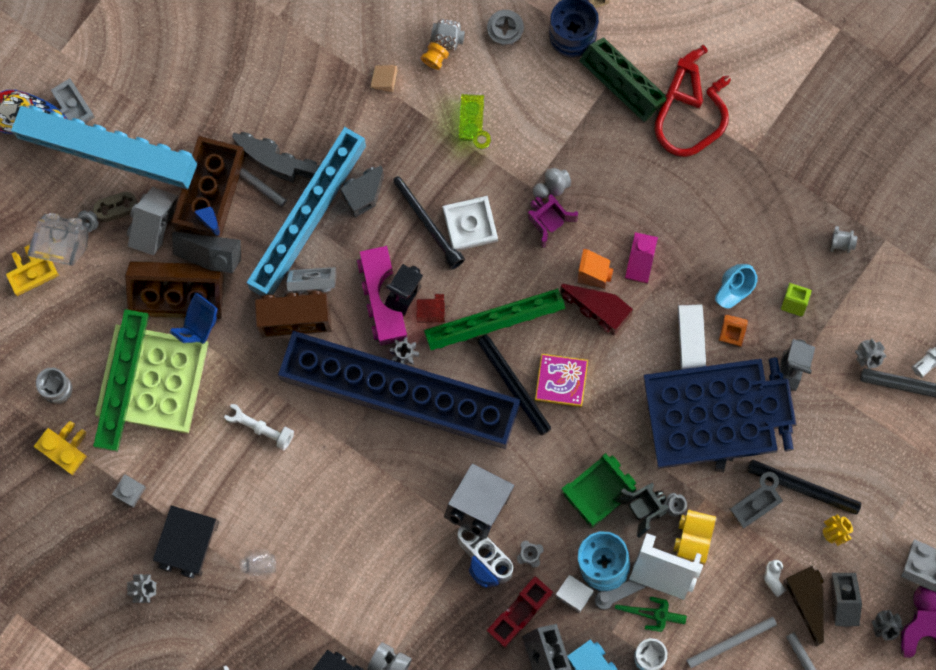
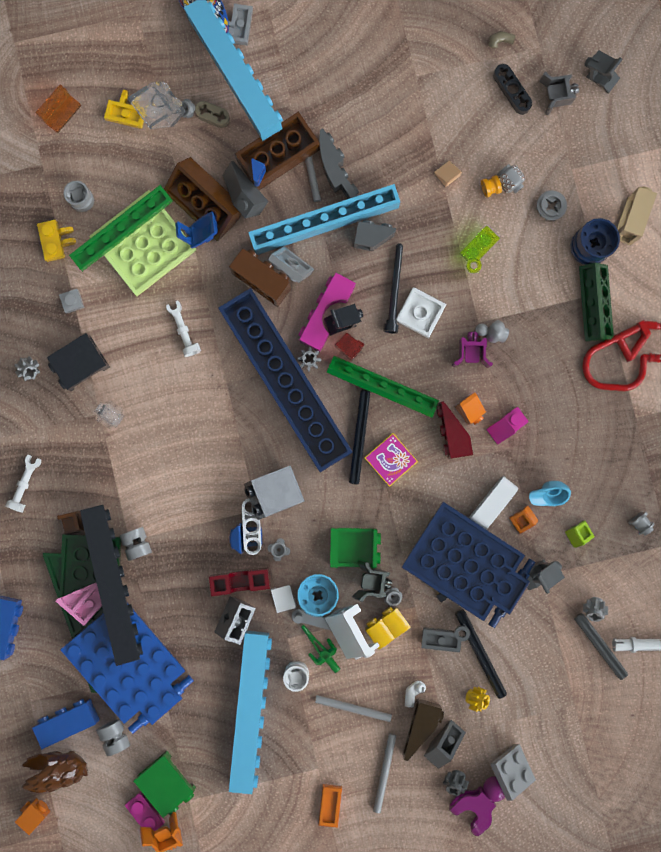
camera: 30 degrees right, 10 degrees up
light grey brick [127,187,178,256] -> none

